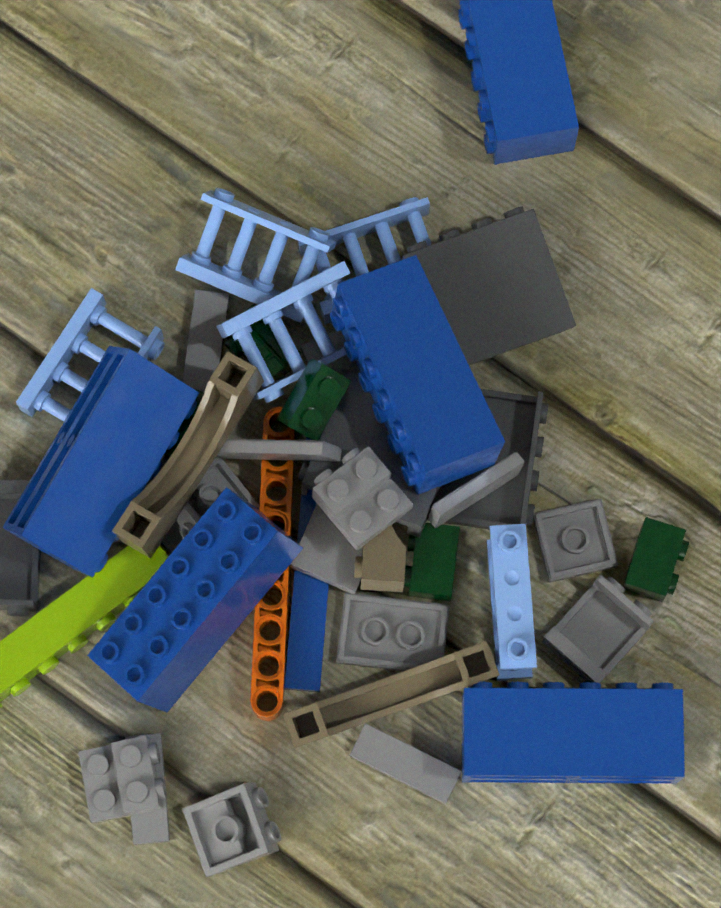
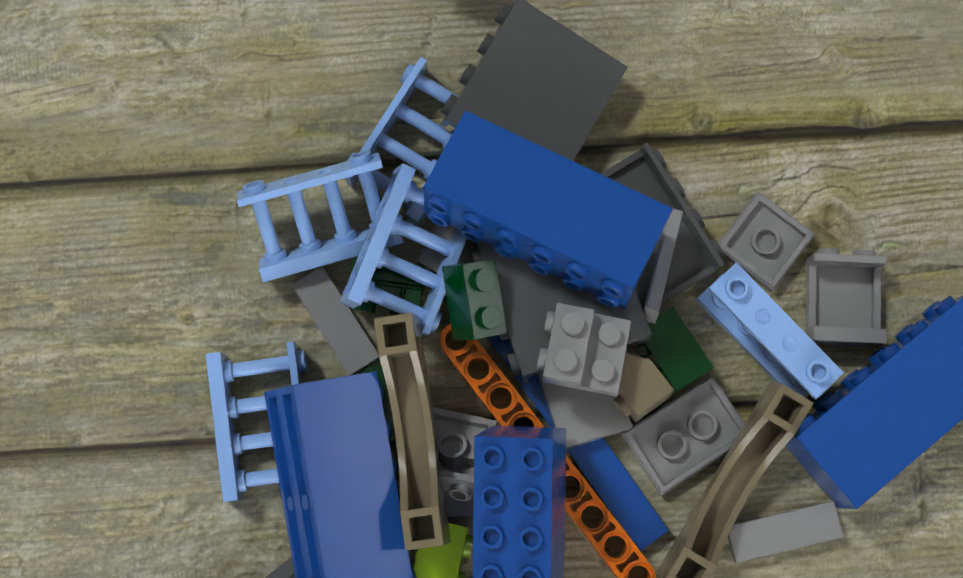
camera: 45 degrees left, 5 degrees up
light grey tile [216,439,342,461] -> none
dark green brick [623,517,689,602] -> none

